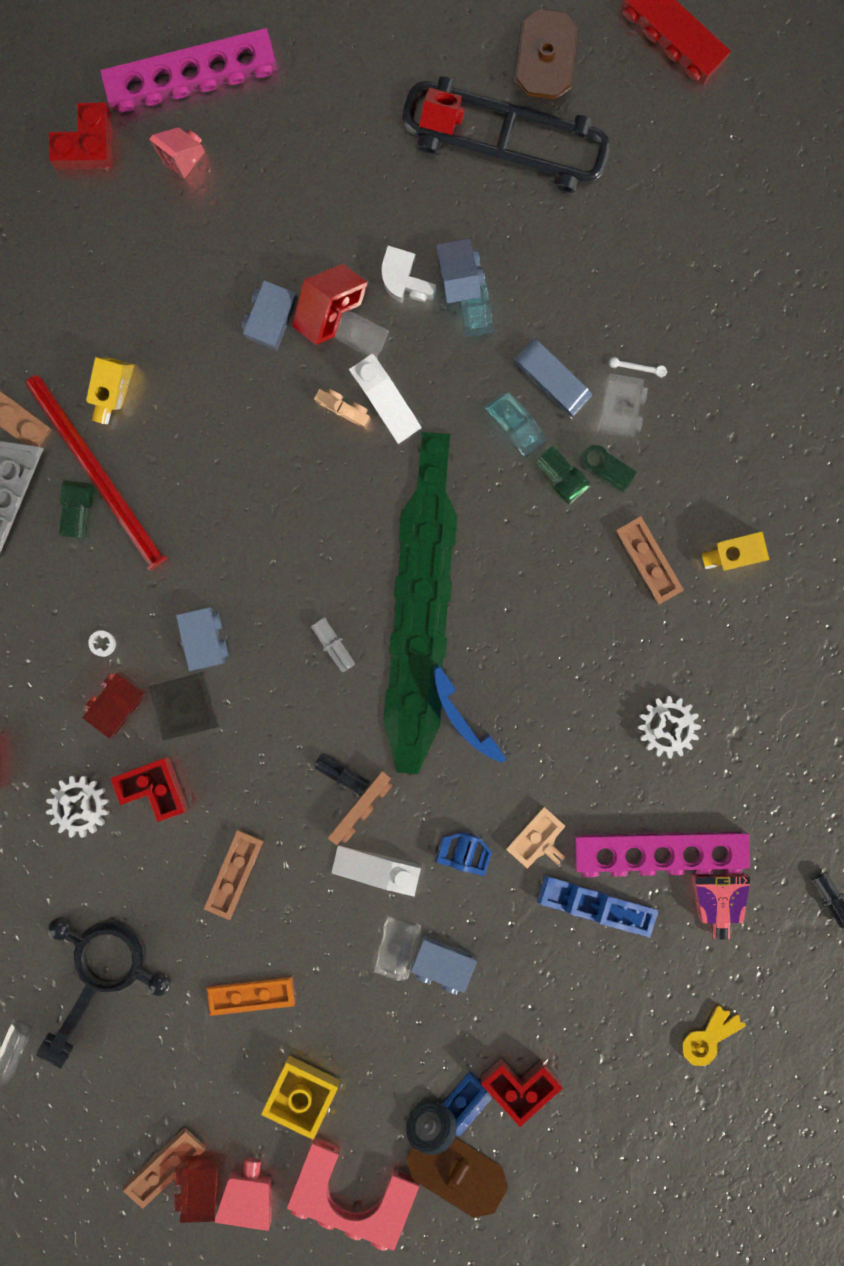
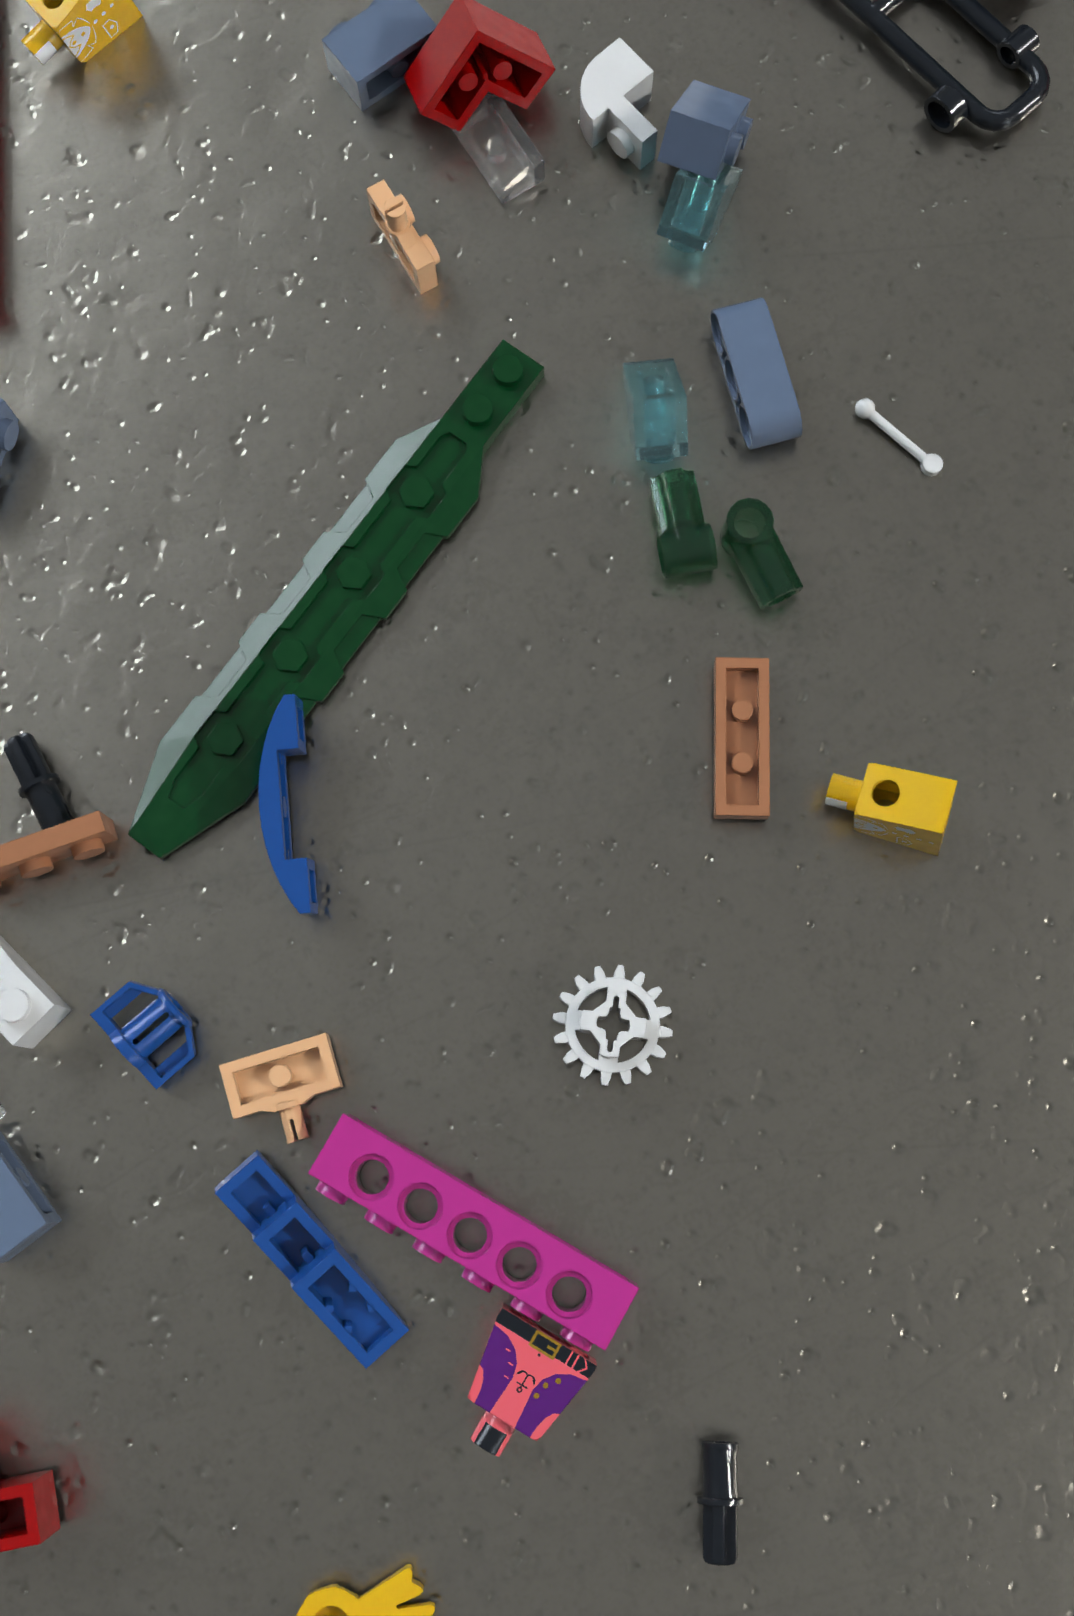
camera: 30 degrees right, 10 degrees down
light grey axle [310,617,355,672] -> none
white slope [349,353,422,444] -> none
clear brick [598,373,648,439] -> none

